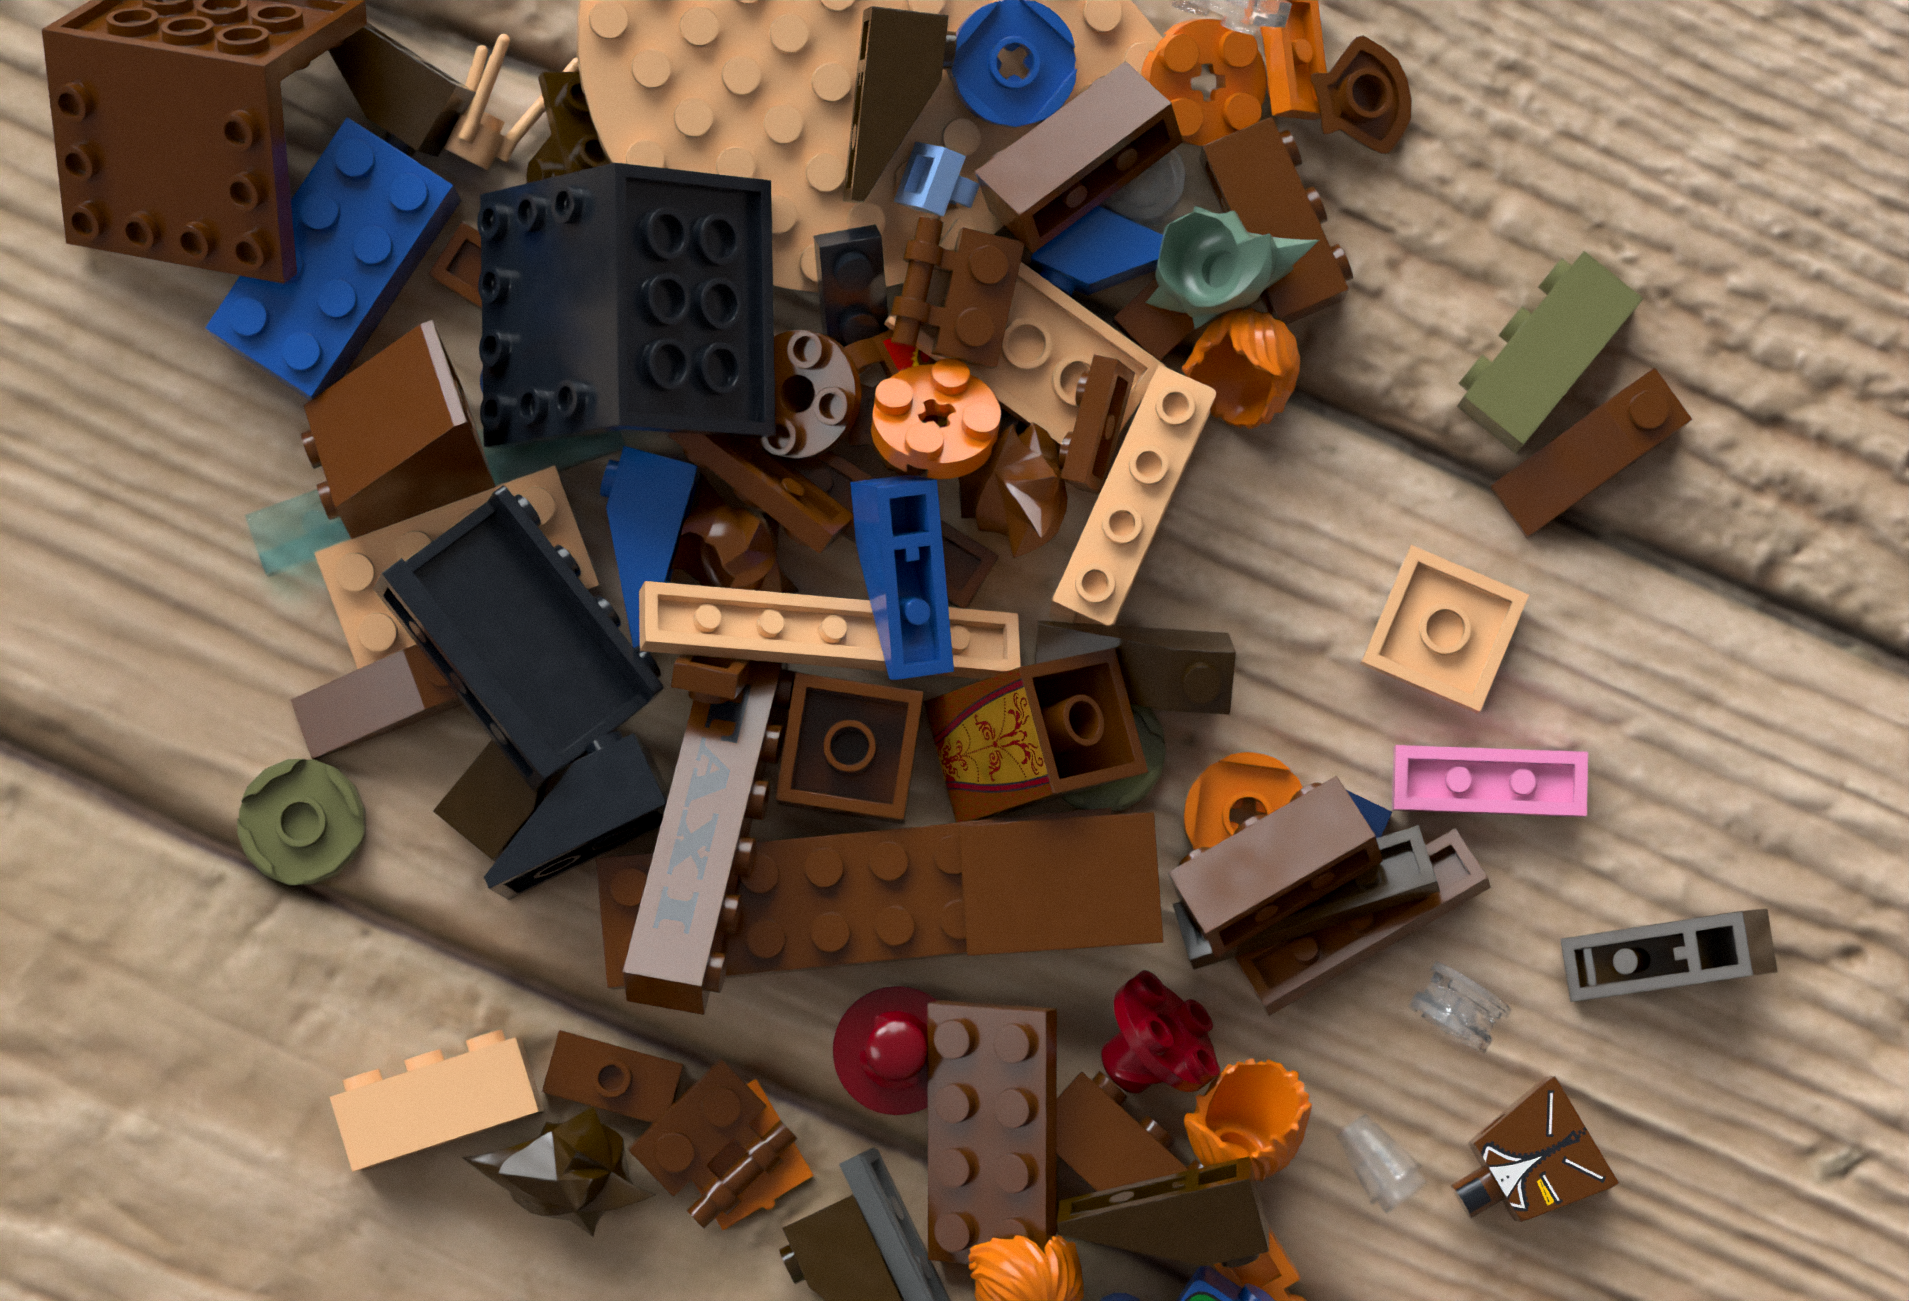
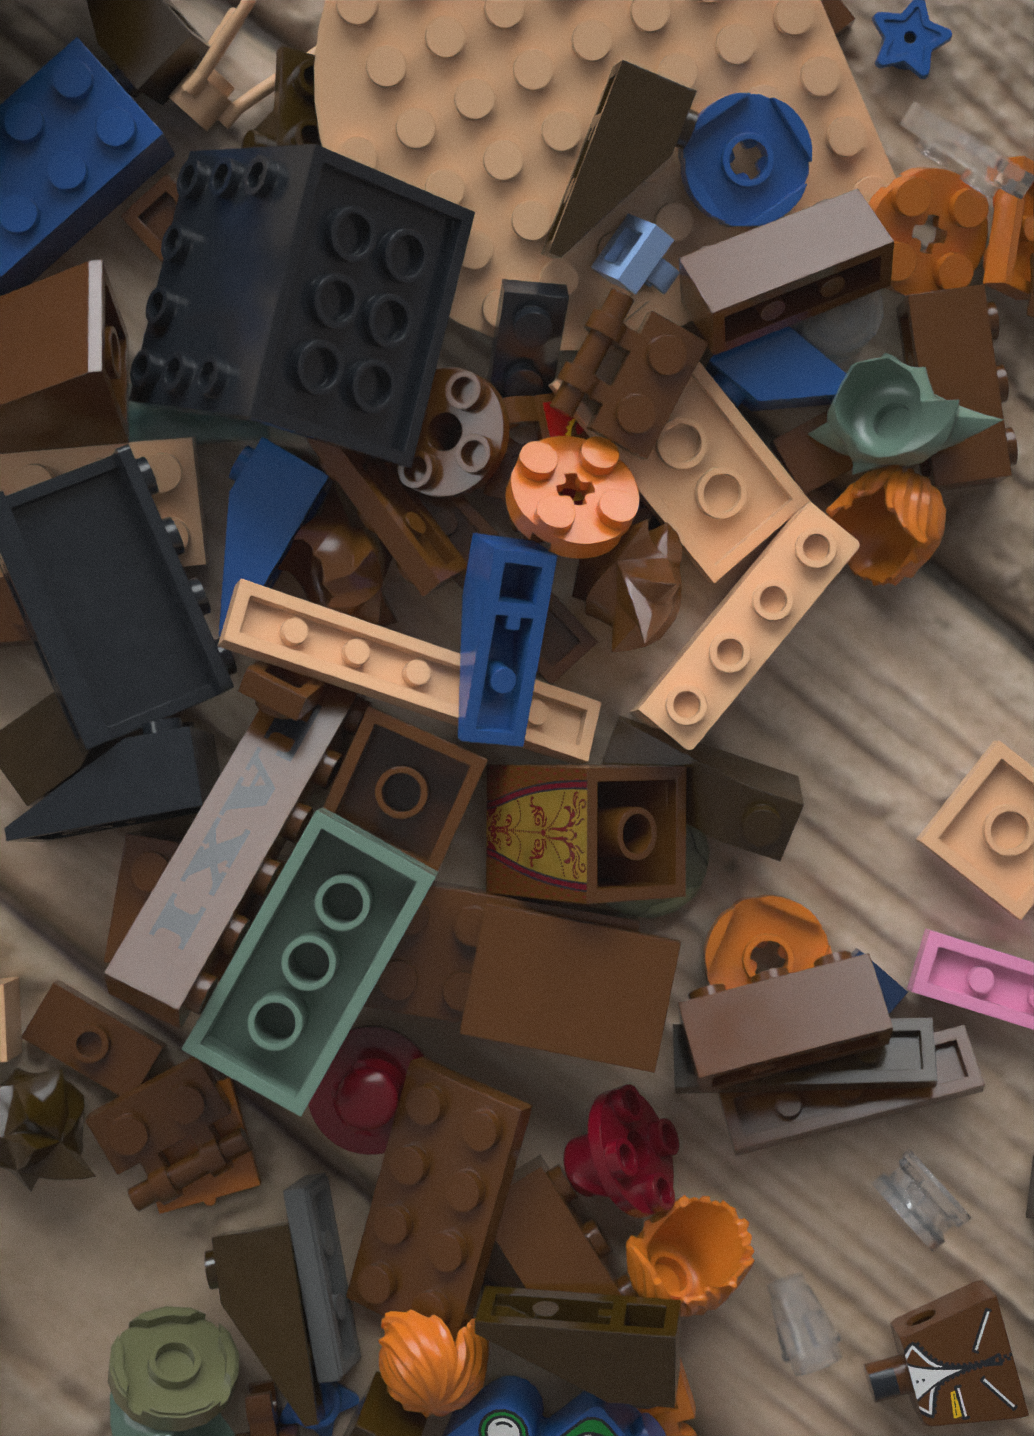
camera: 10 degrees right, 5 degrees up
reddish brown plate [1059,354,1135,495] -> none
none -> sand green brick [181,807,439,1117]

